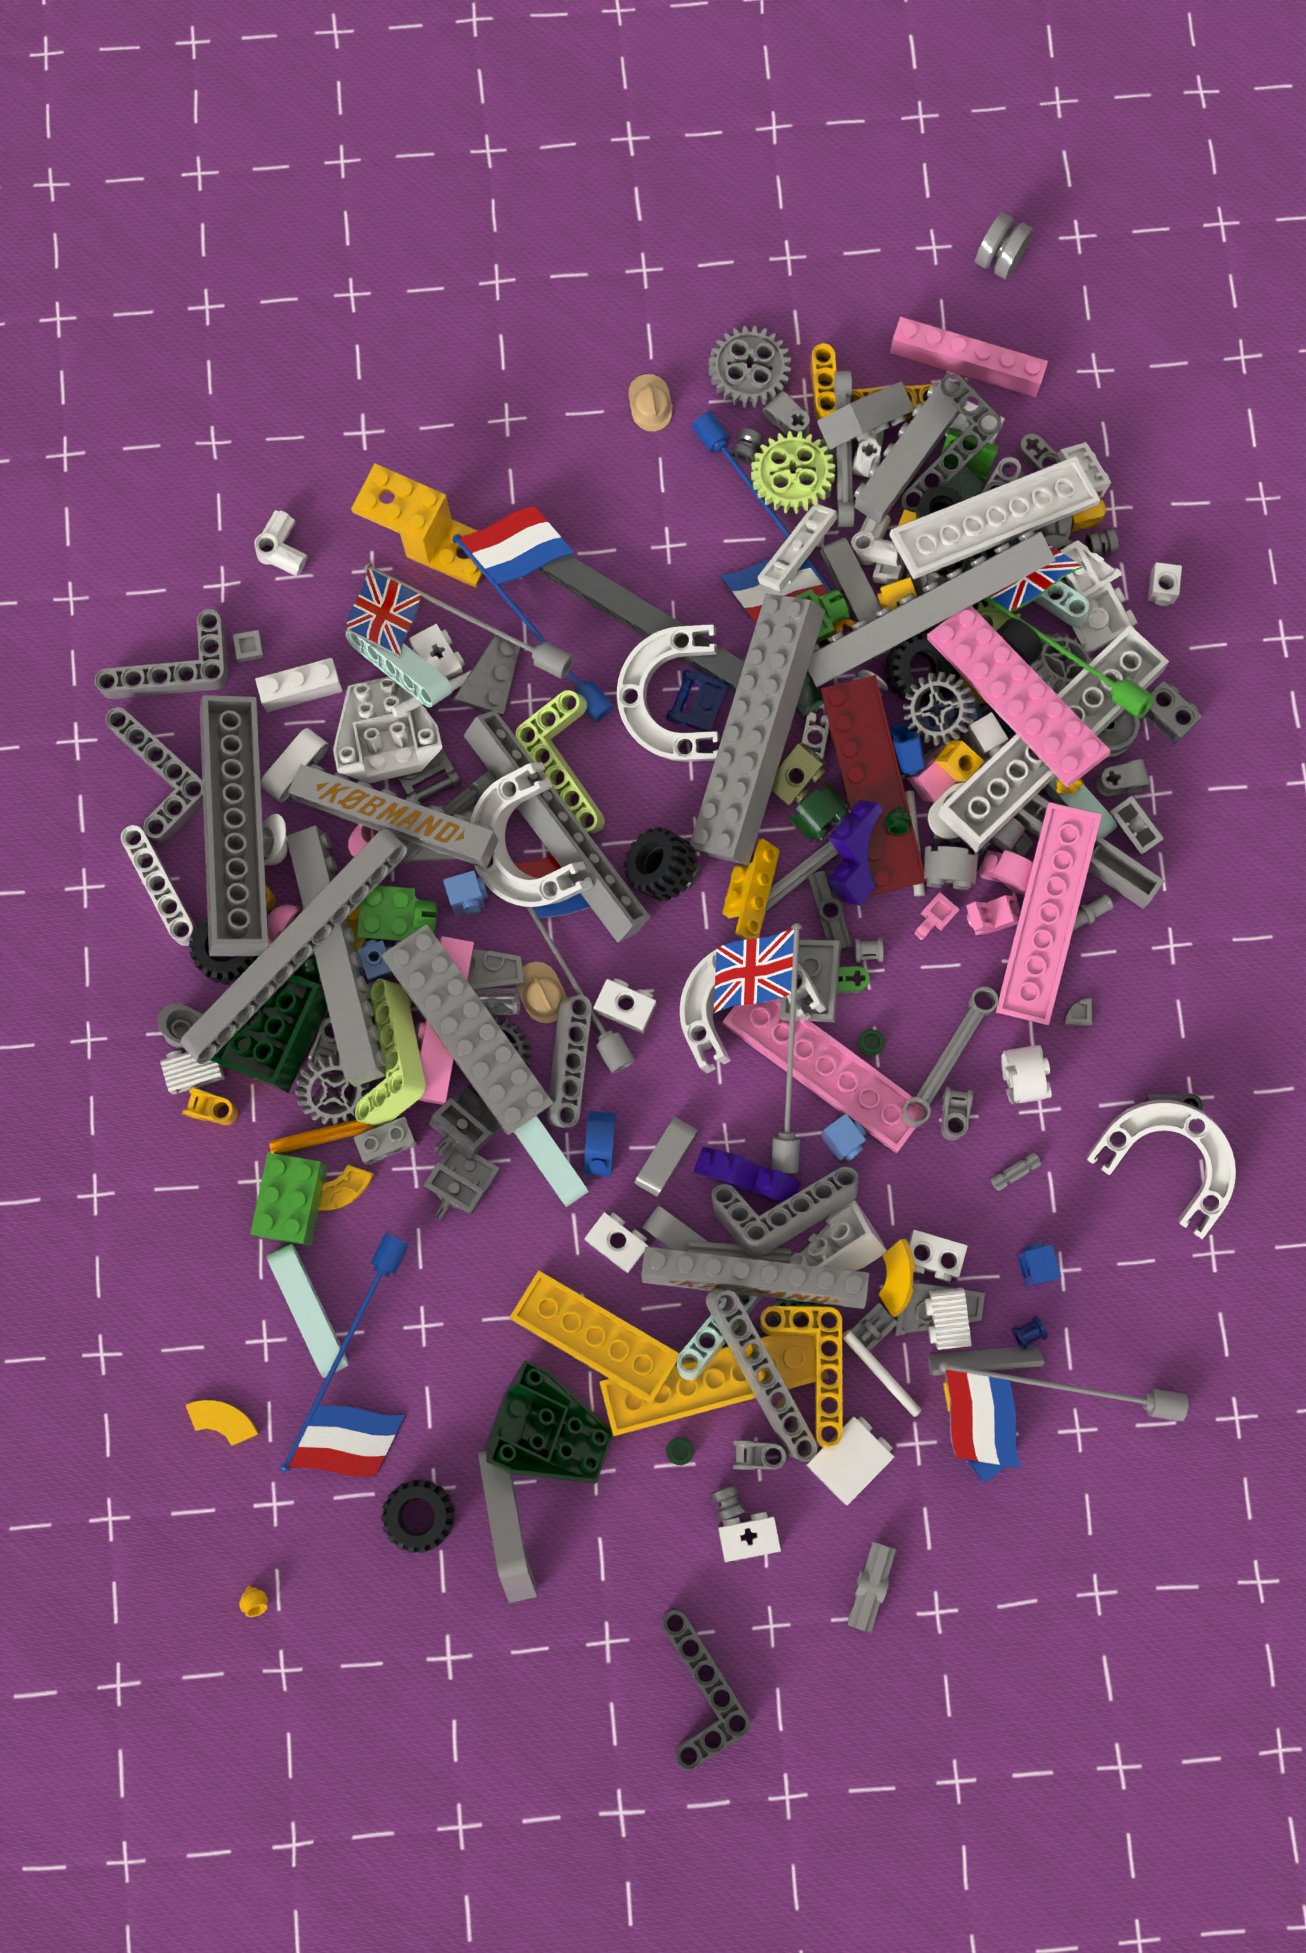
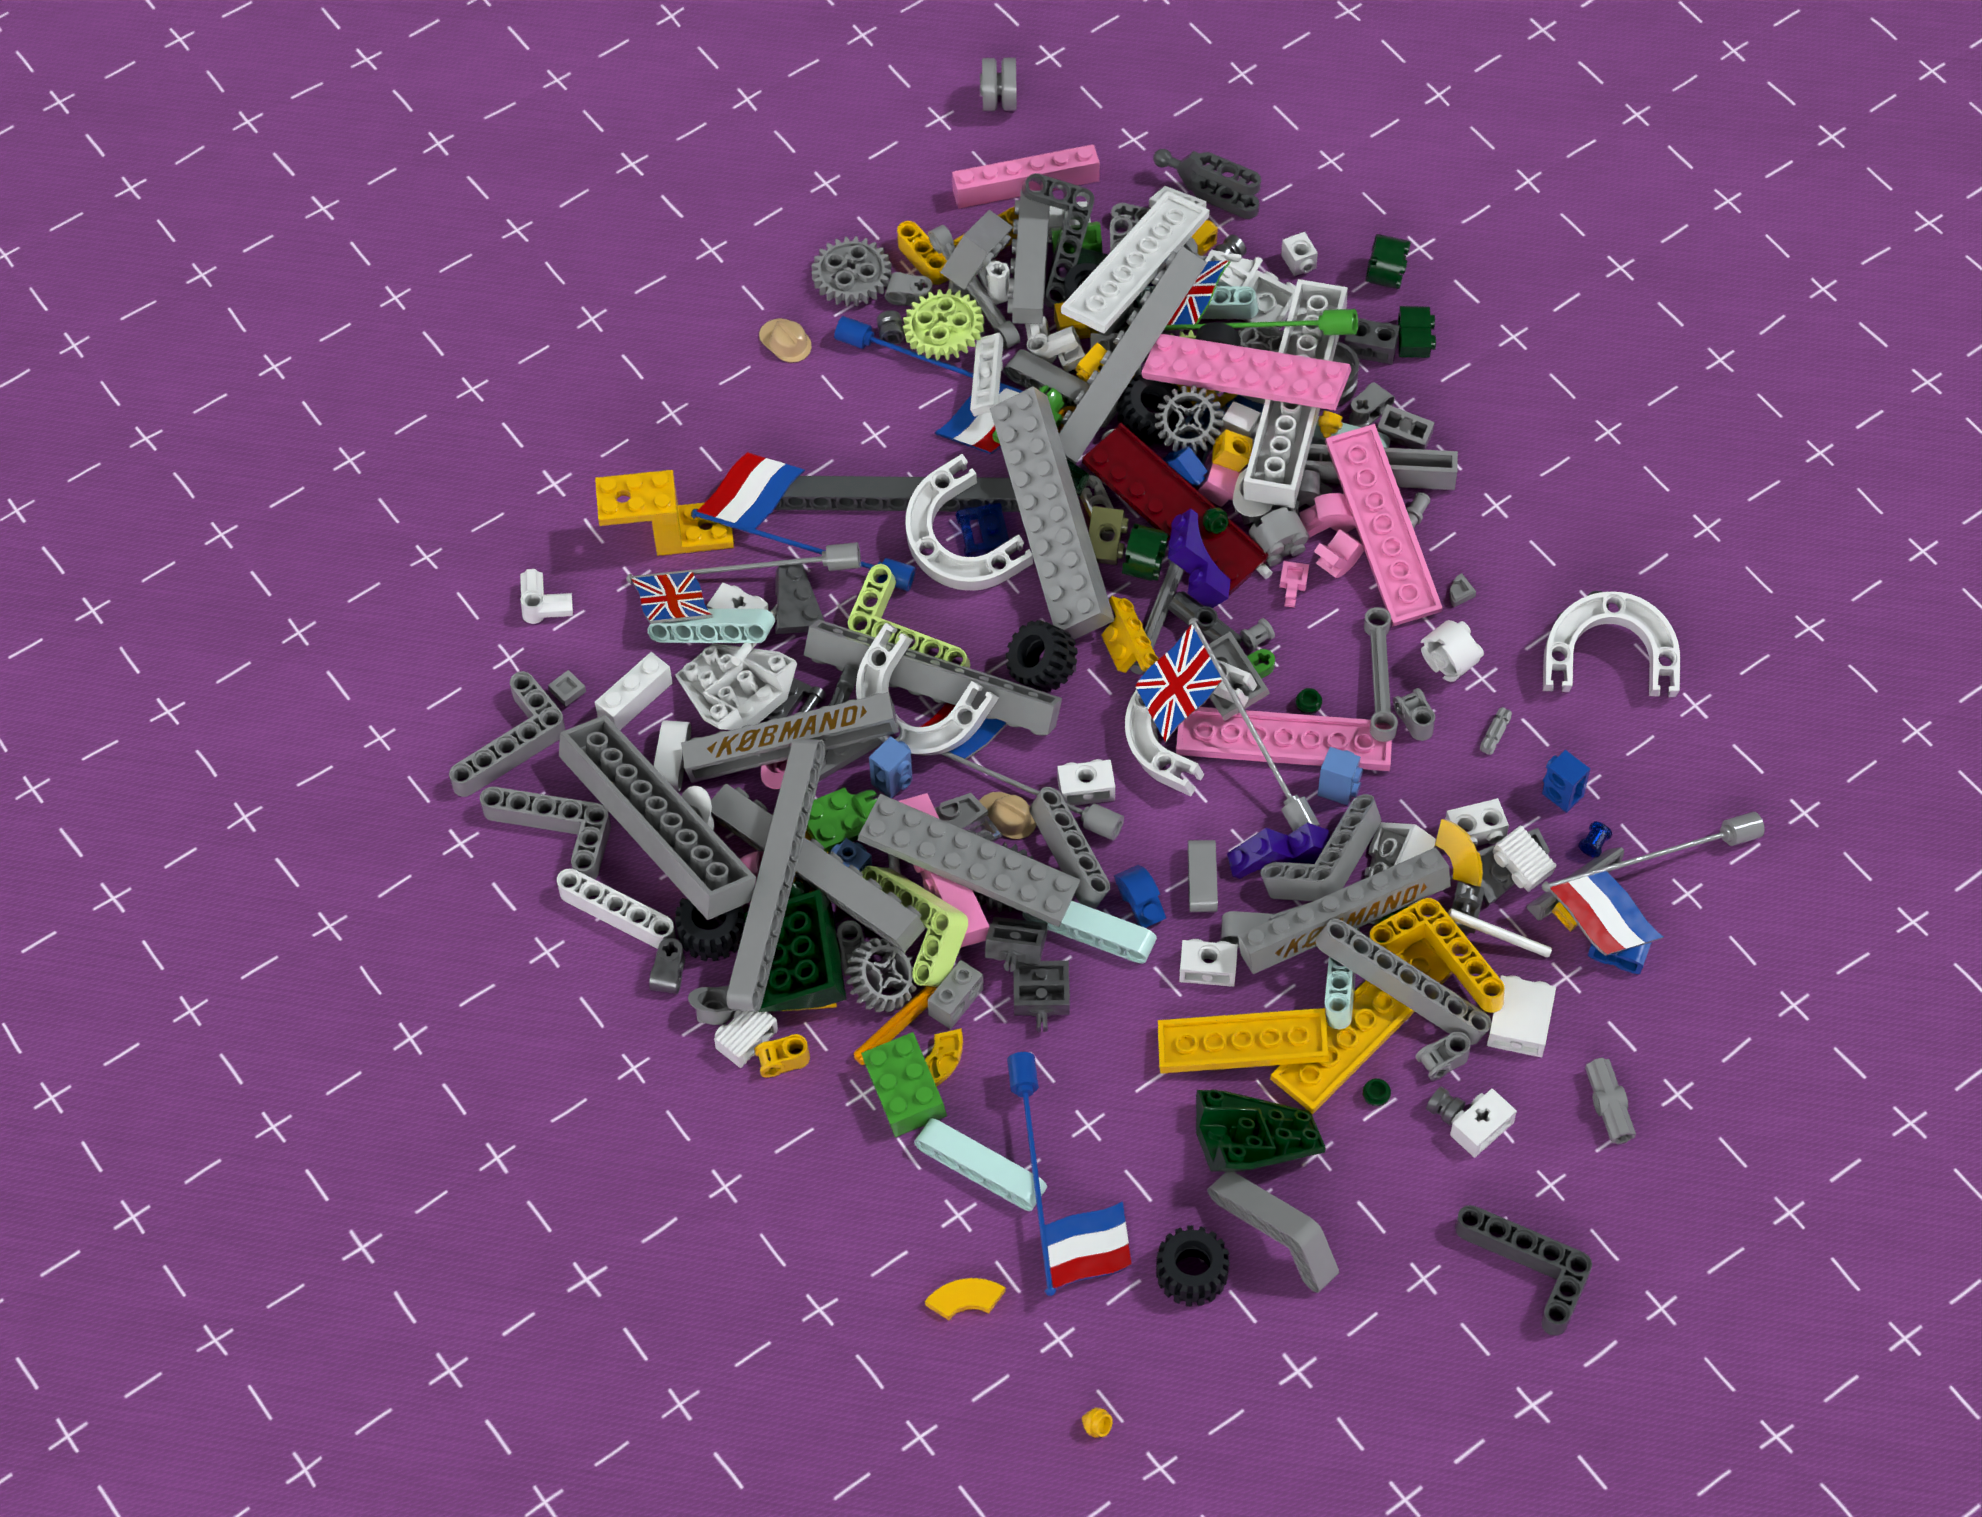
camera: 30 degrees left, 20 degrees down
none -> flat silver piece [649,938,685,994]
none -> dark grey piece [1153,149,1261,219]
none -> dark green brick [1366,234,1411,289]
none -> dark green brick [1398,306,1436,358]

